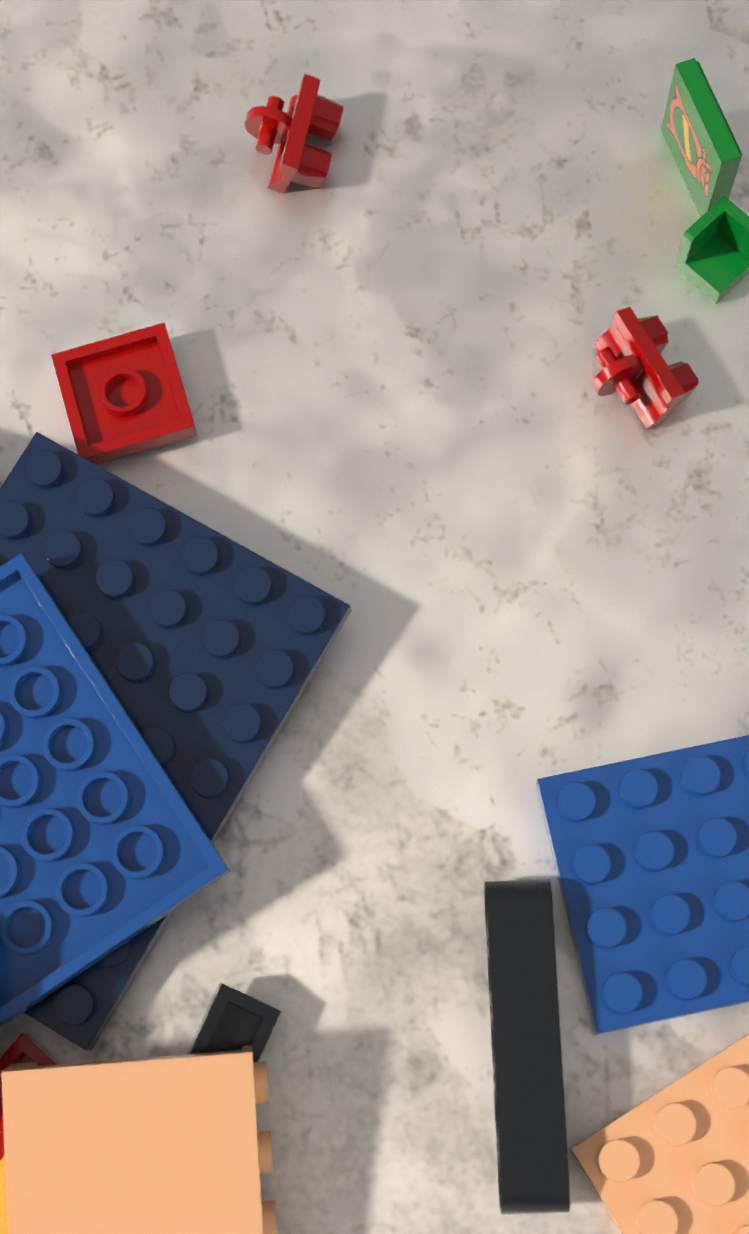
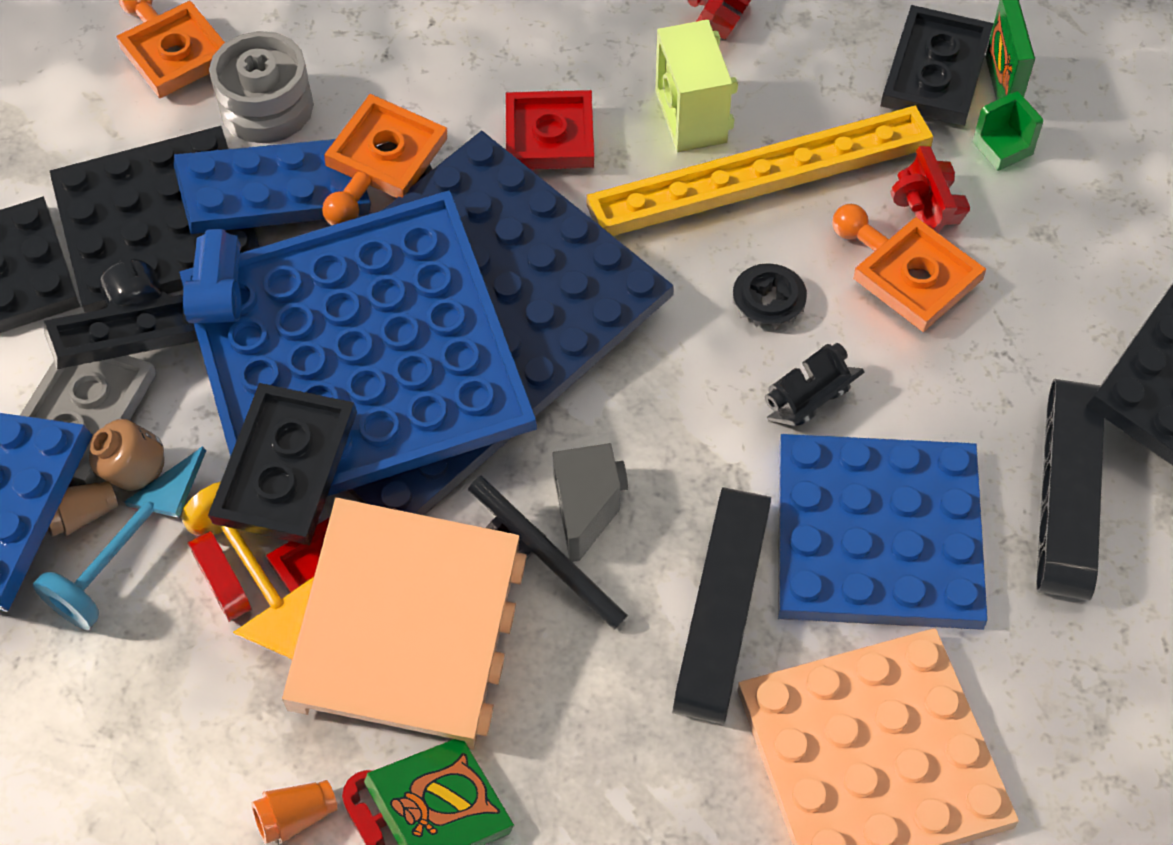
camera: 10 degrees right, 15 degrees down
none -> black bar [468,475,628,630]
none -> dark grey slope [552,443,628,562]
none -> yellow plate [586,105,934,236]
none -> yellowish green container [655,20,738,152]
none -> black gear [733,263,807,330]
none -> black hinge [765,343,865,426]
none -> orange plate [832,204,986,333]
none -> black plate [880,5,994,126]

